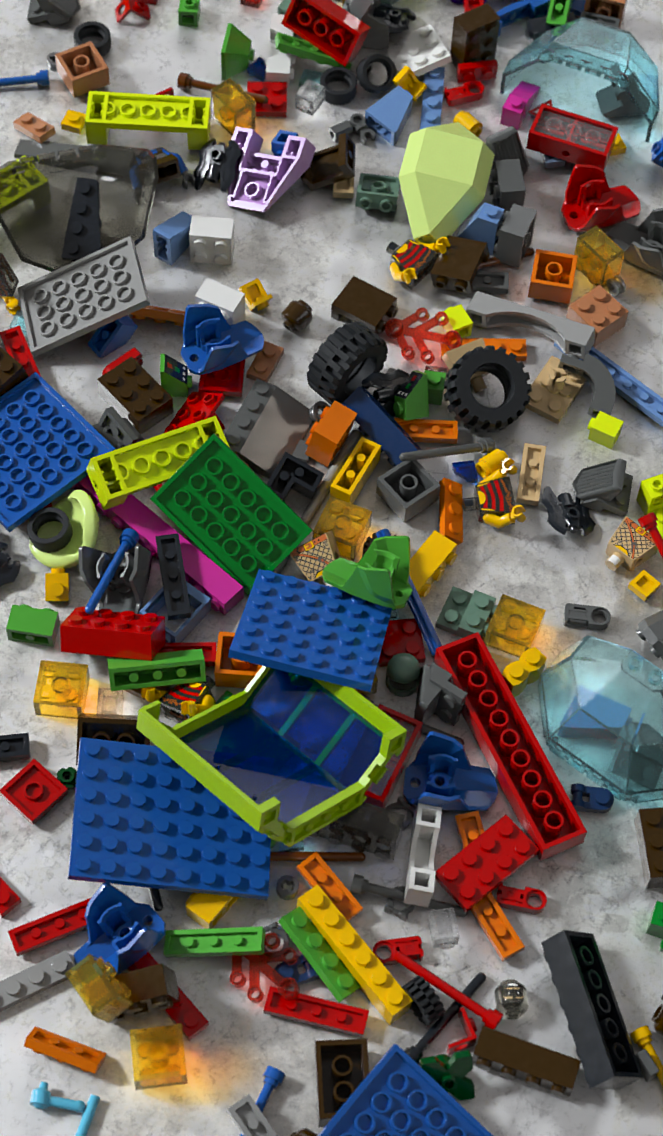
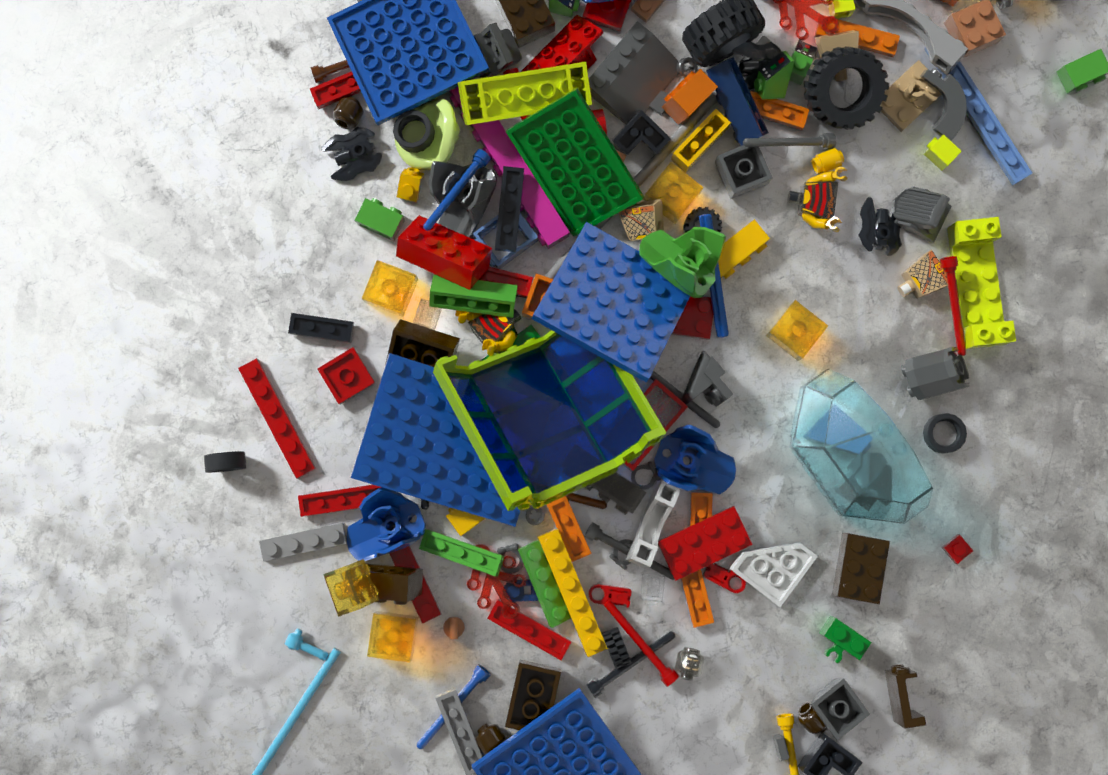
camera: 15 degrees right, 25 degrees up
orange plate [24,1026,106,1074] -> none
dark green plate [57,767,77,790] -> none
sand green helmet [385,653,421,697] -> none
dark green plant [419,1050,475,1101] -> none
red brick [434,632,587,861] -> none
sand green plate [435,586,498,638] -> none
orange plate [439,478,463,546] -> none
red bracket [447,1007,477,1055] -> none
clear blue tile [452,460,478,483] -> none
dark brown brick [472,1026,581,1097] -> none
yellow brick [502,647,547,697] -> none
tan plate [516,443,546,506] -> none
black brick [541,930,644,1090] -> none
dark grey piece [563,603,611,630] -> none
dark blue plate [571,783,614,814] -> none
yellow plate [628,570,661,602] -> none
none -> nougat plate [443,617,465,639]
none -> white plate [729,543,818,607]

